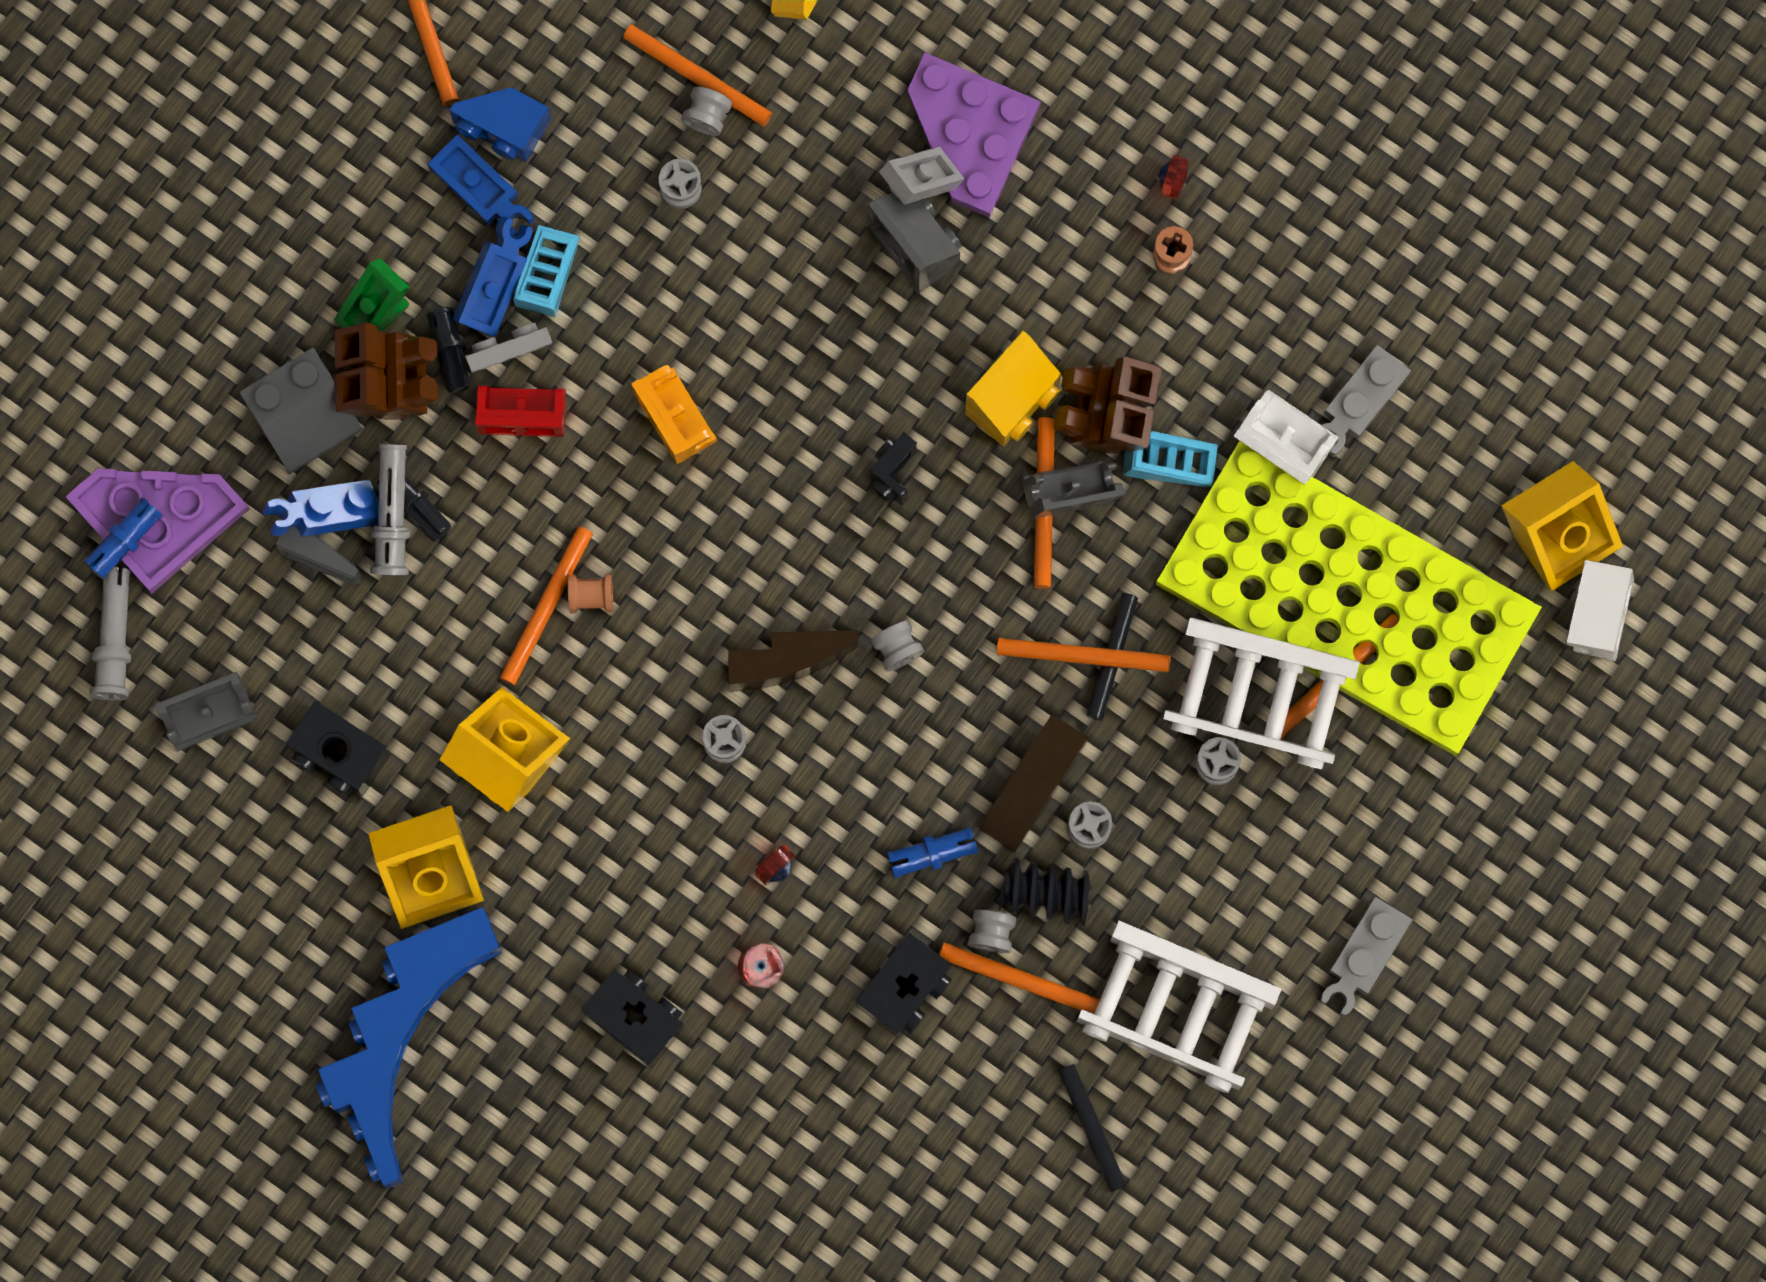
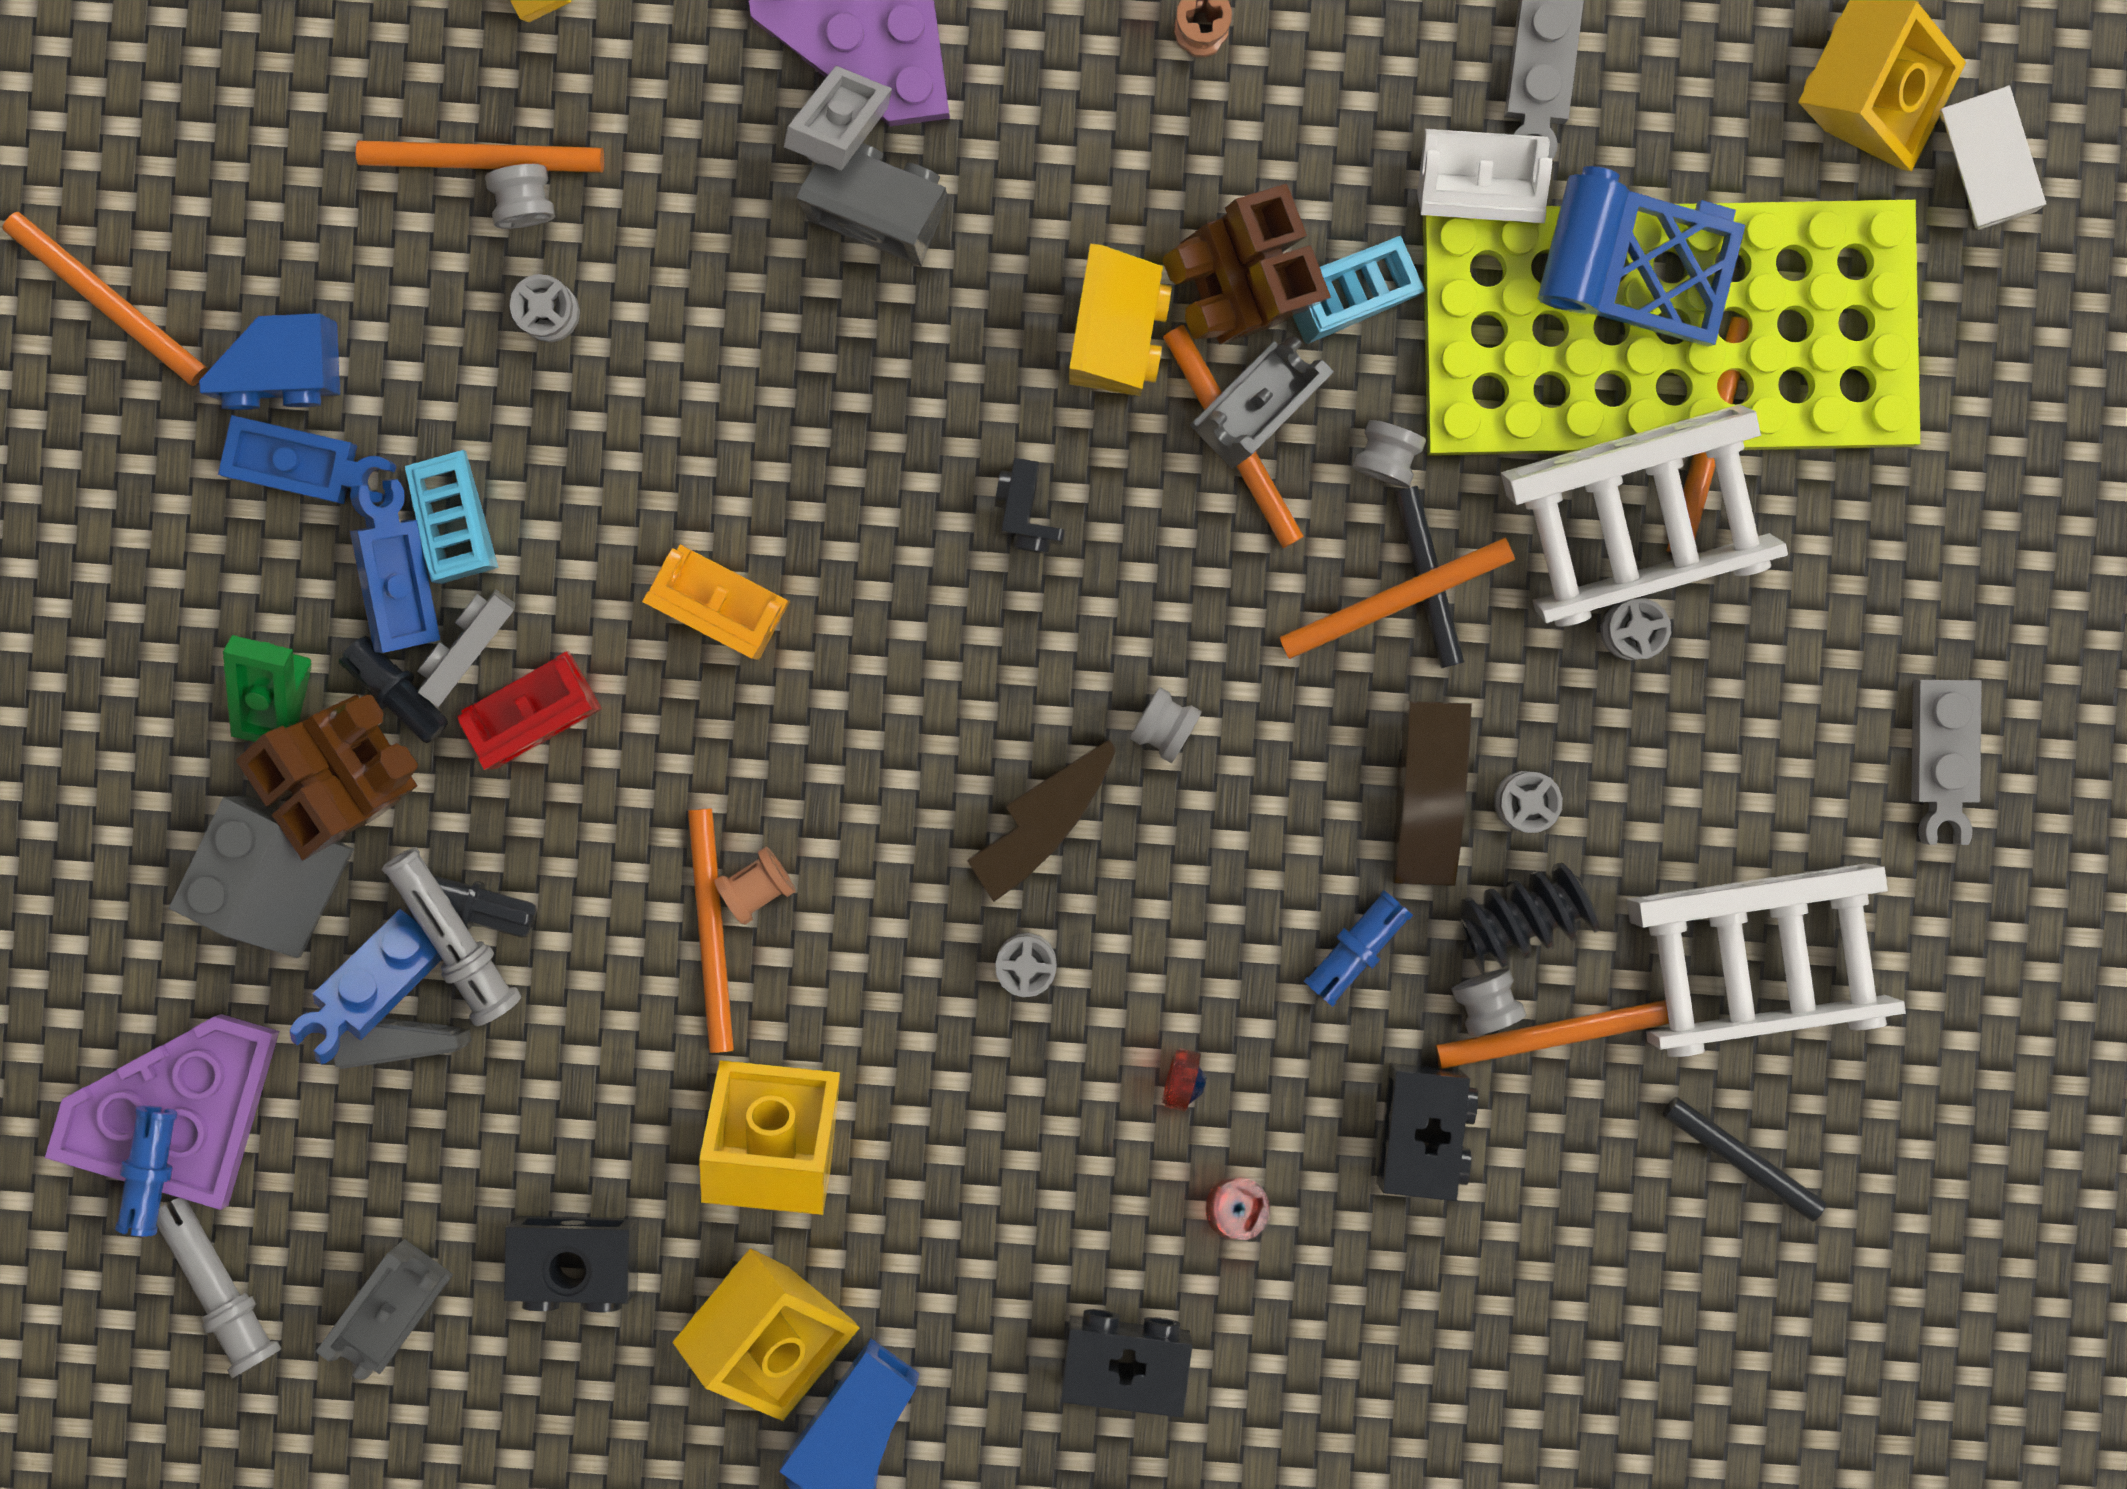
camera: 30 degrees left, 10 degrees up
none -> light grey wheel [1352,420,1426,487]
none -> blue piece [1537,166,1746,347]

